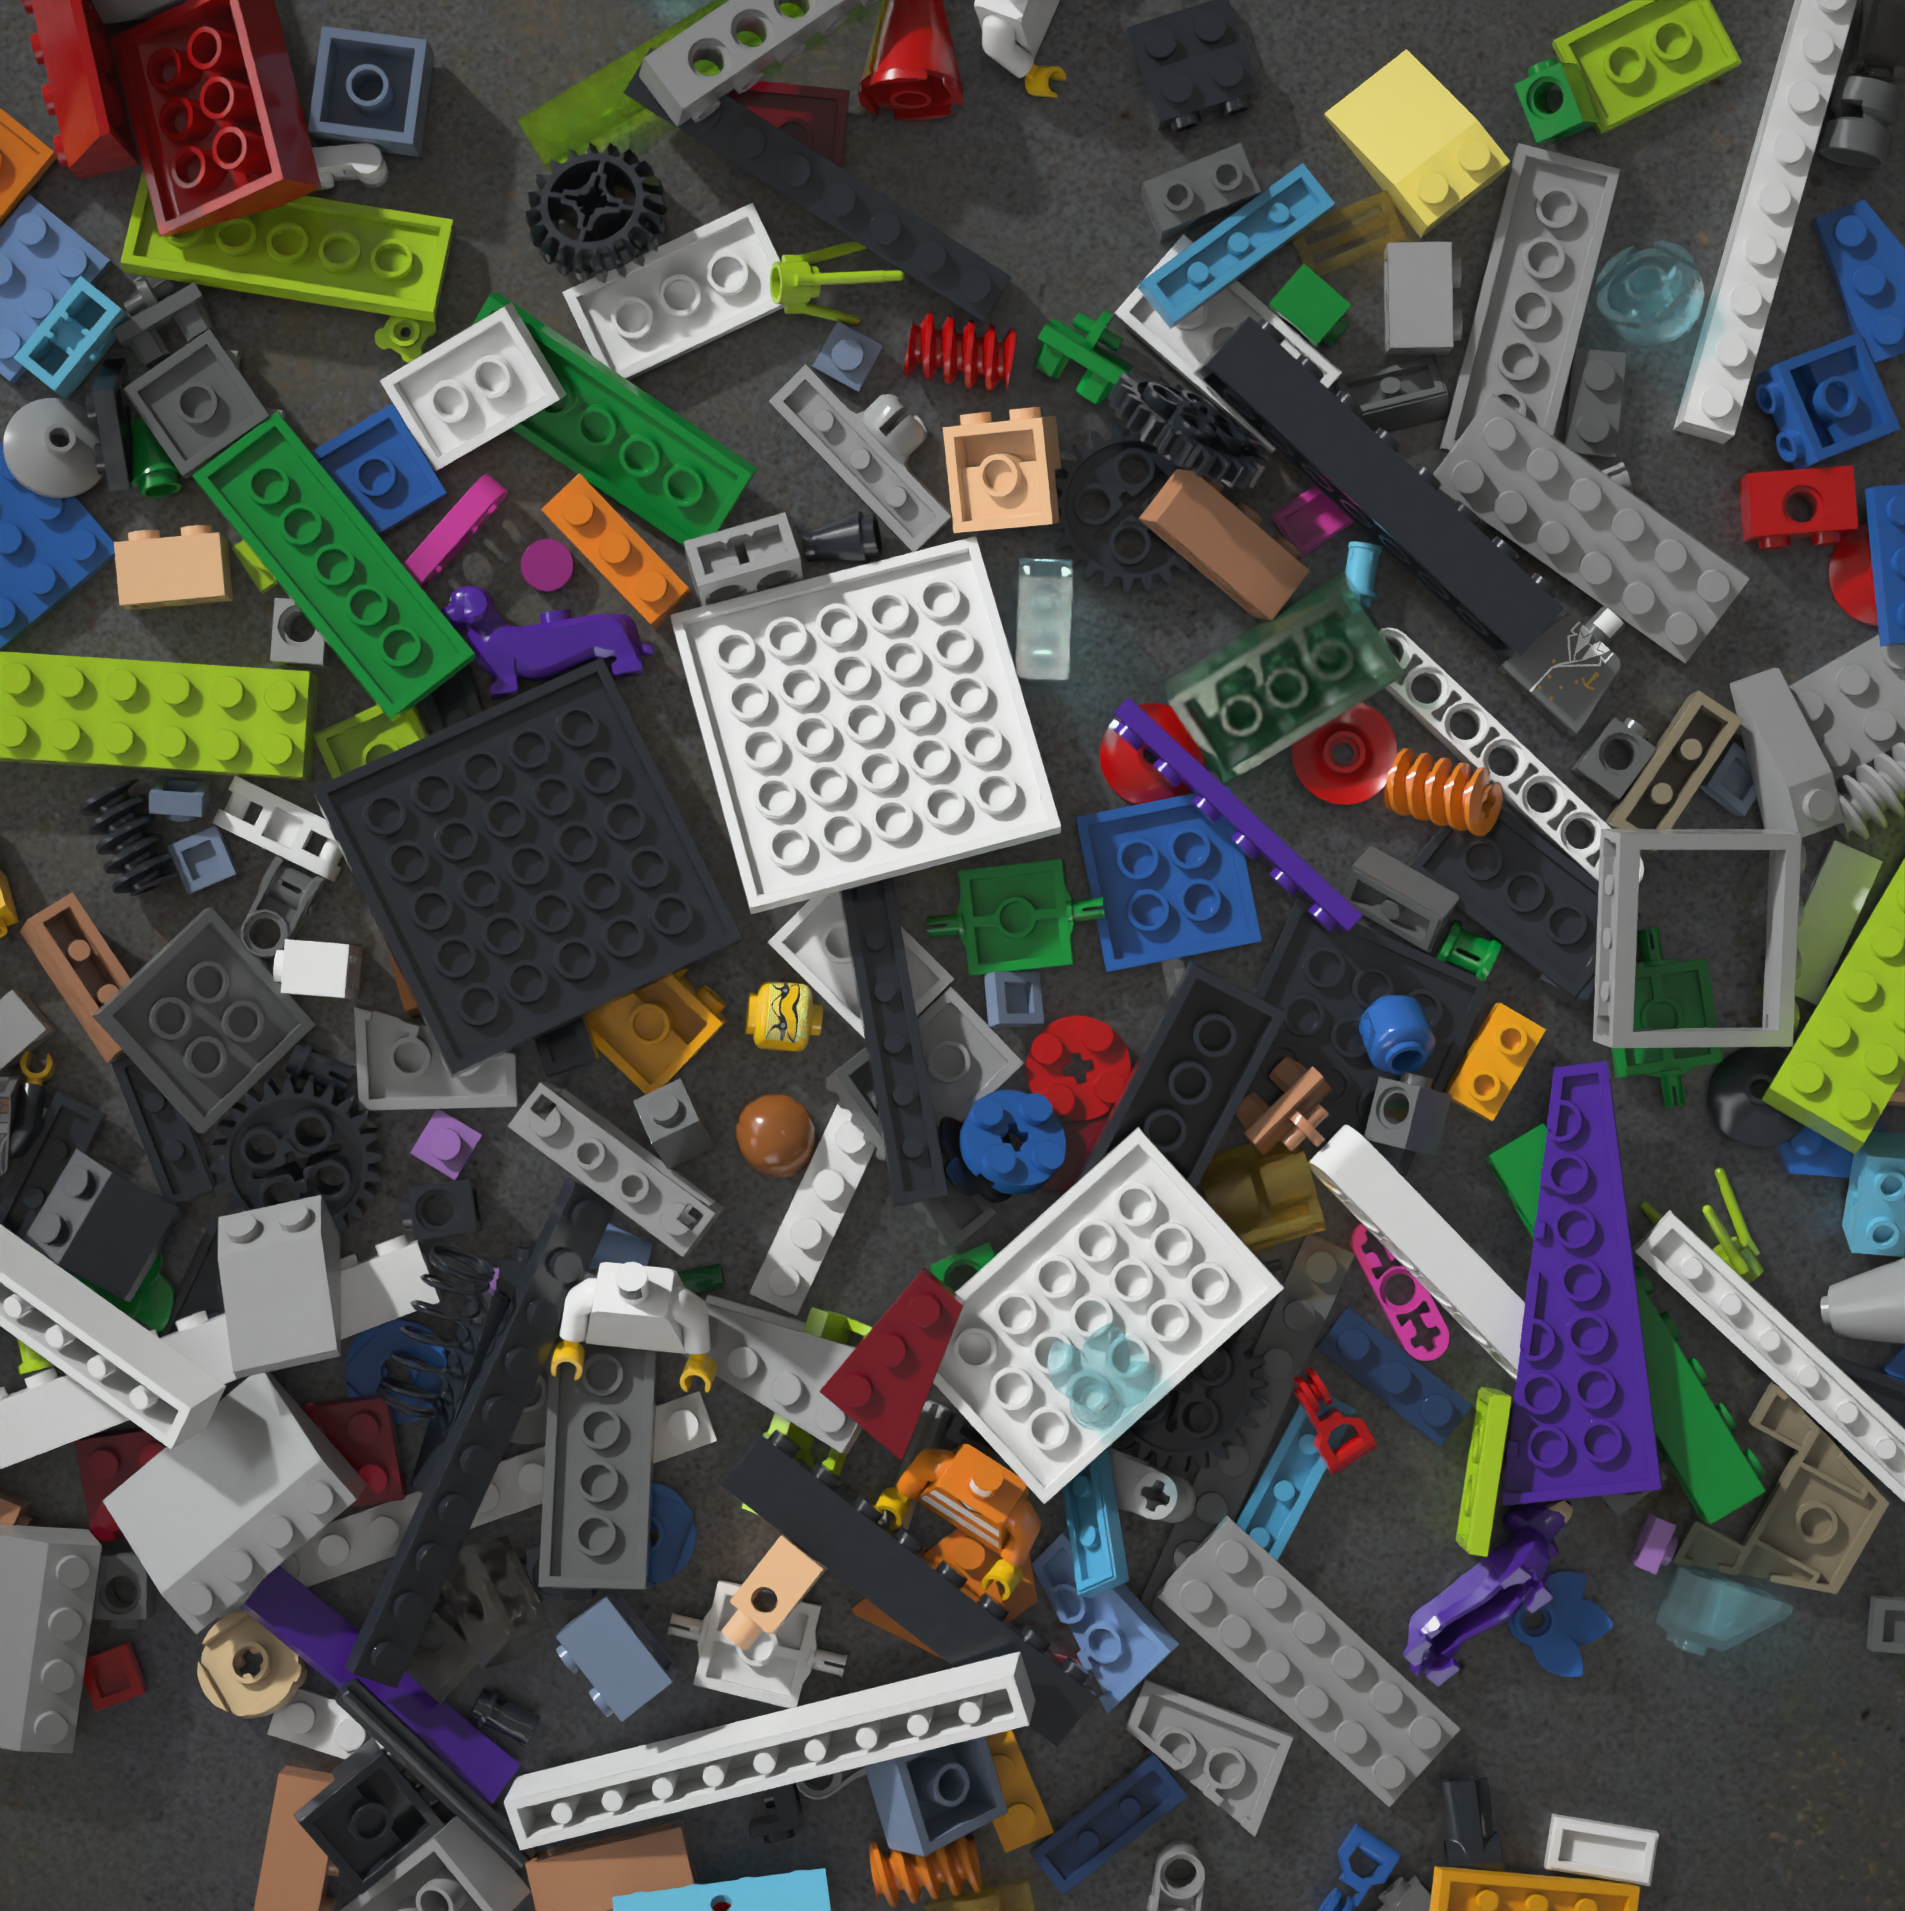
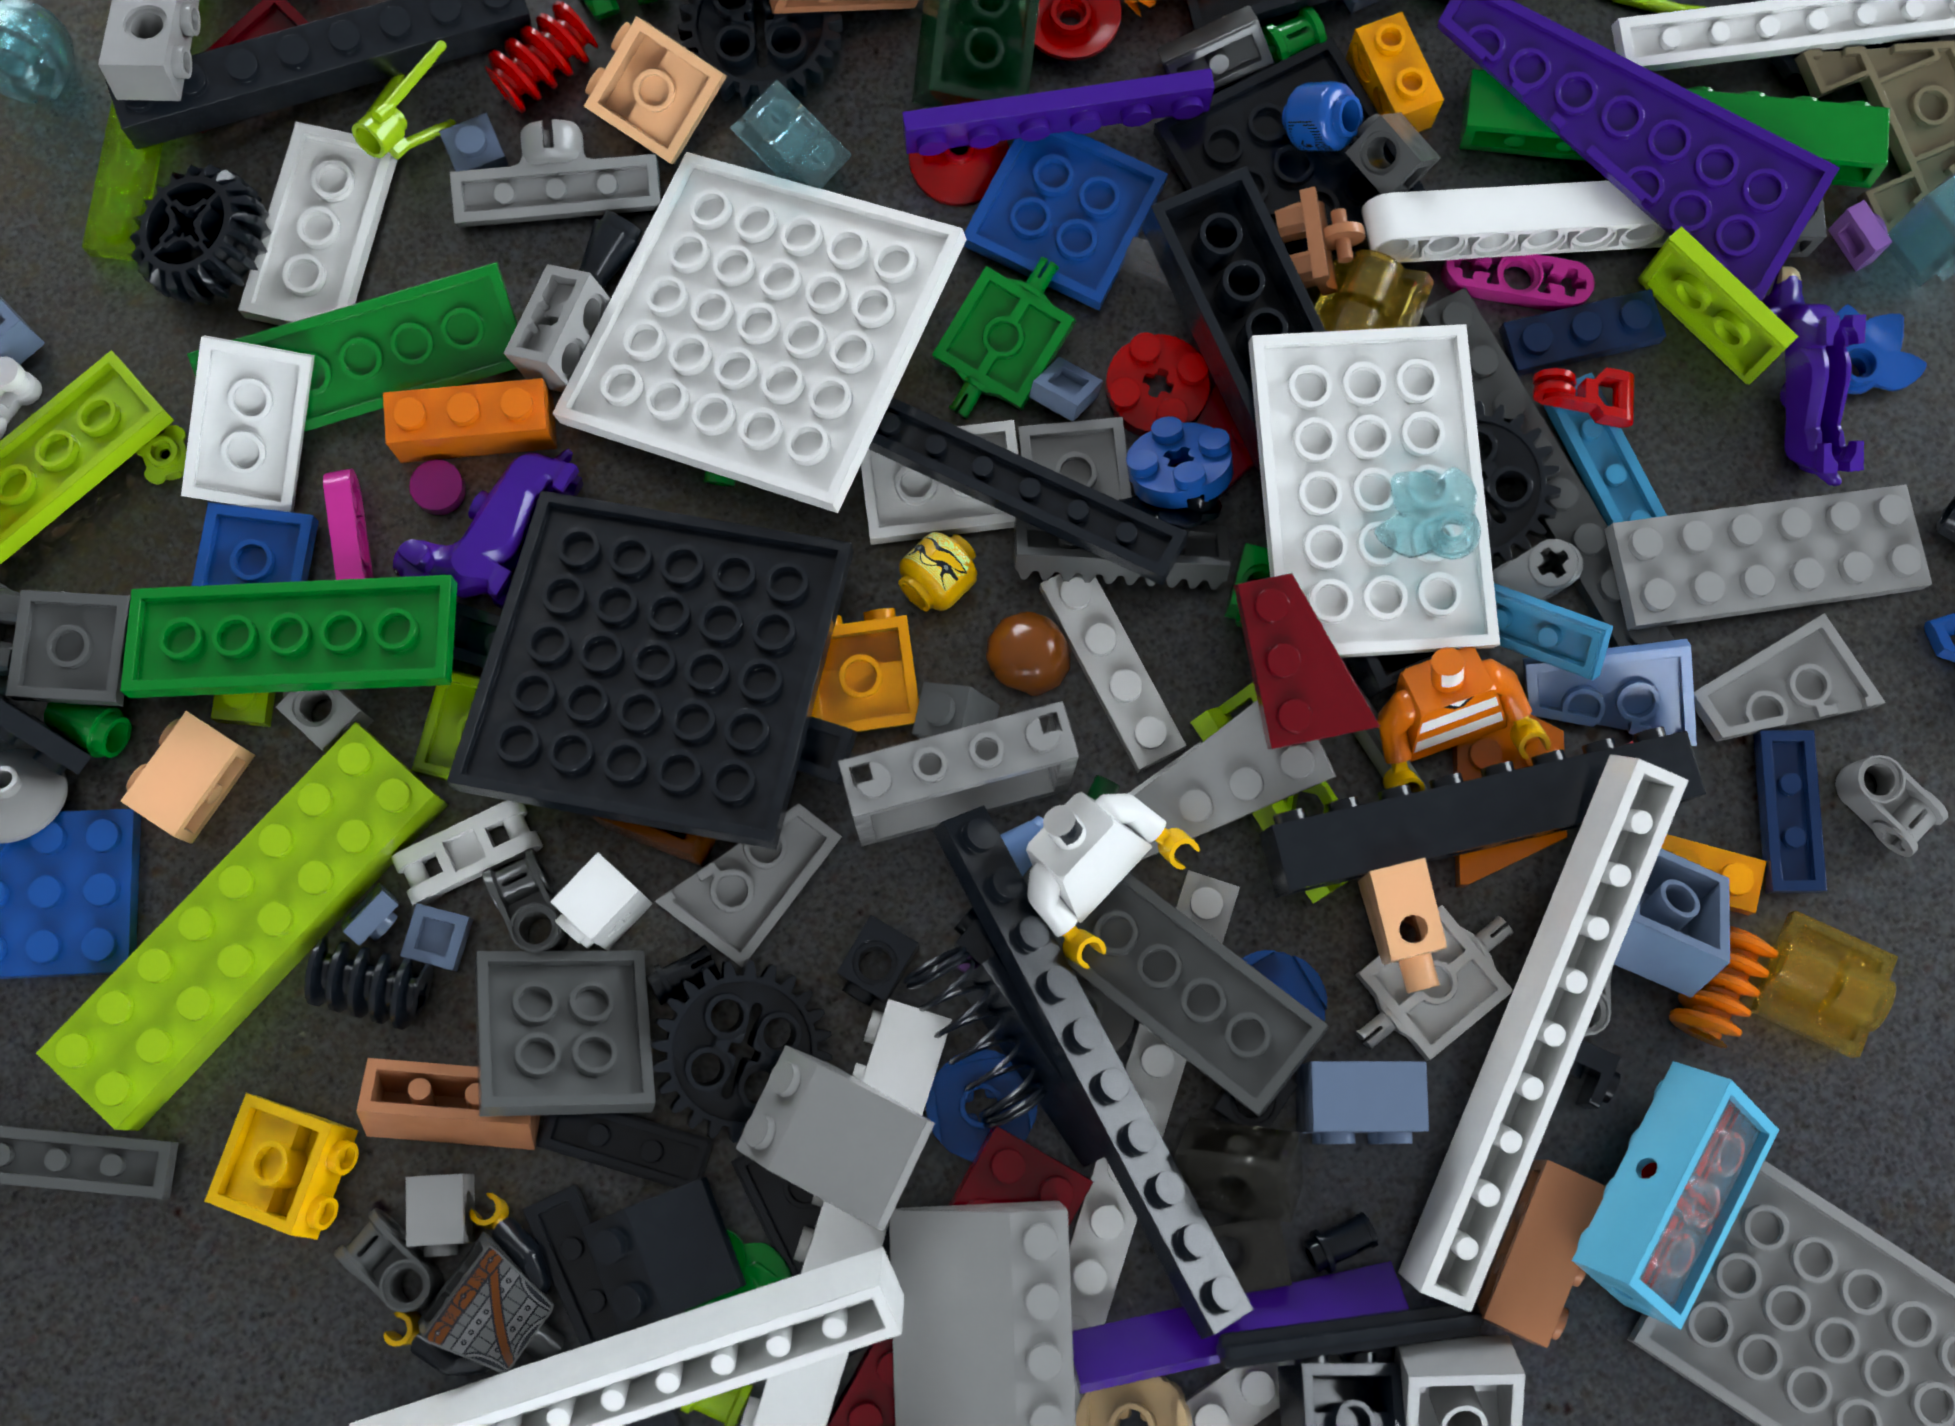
camera: 60 degrees left, 10 degrees down
medium lavender plate [410,1109,484,1180] -> none

